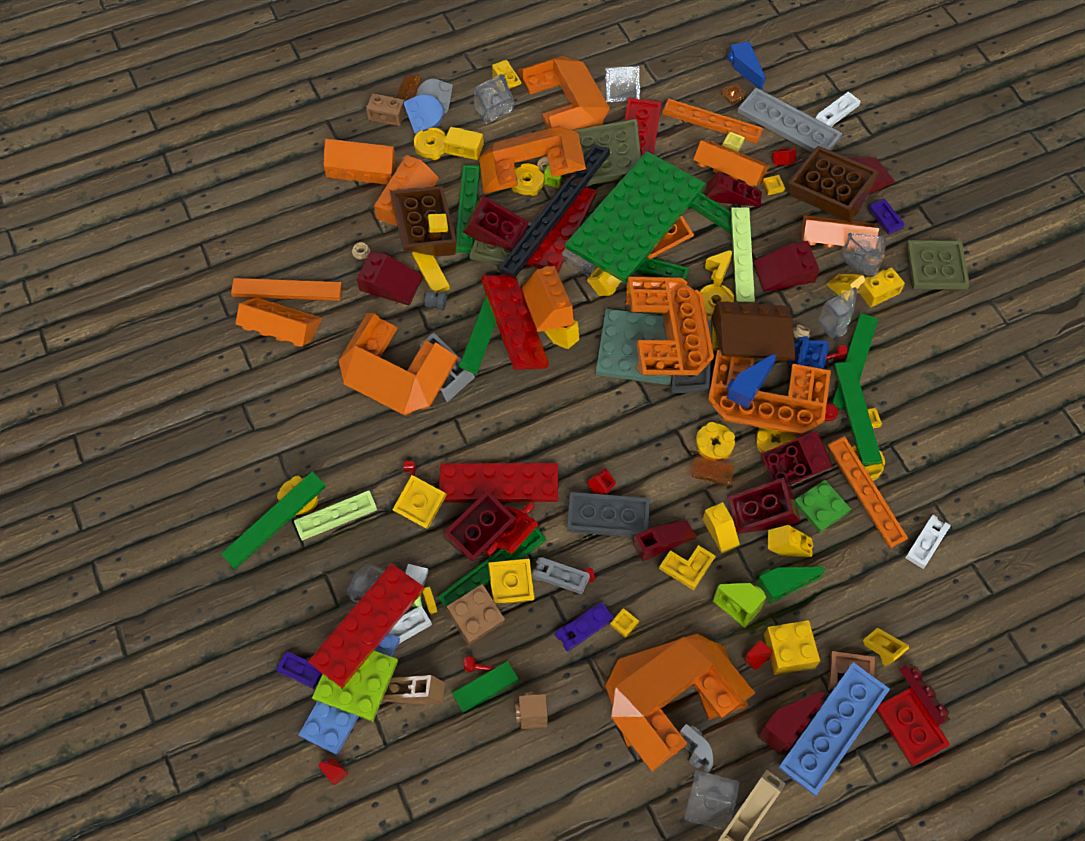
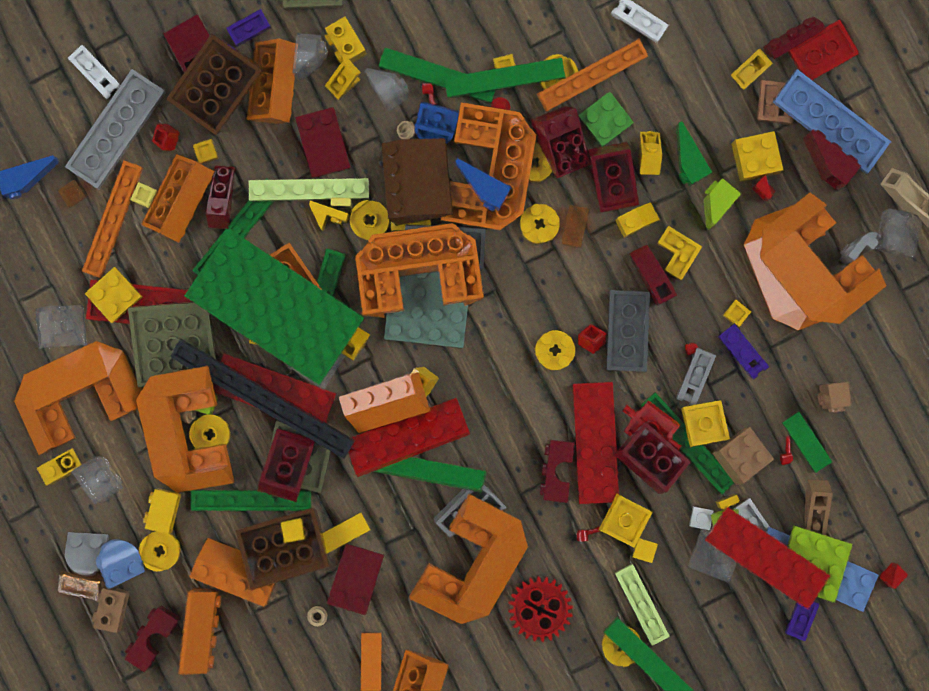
camera: 90 degrees left, 25 degrees up
dark grey wheel [425,289,447,310] -> none
none -> yellow plate [85,267,142,324]
none -> dark red arch [125,605,181,672]
none -> light yellow tile [331,198,352,209]
none -> red gear [508,576,573,642]
none -> yellow plate [535,330,575,370]
none -> dark red arch [539,440,575,503]
none -> yellow tile [632,538,658,563]

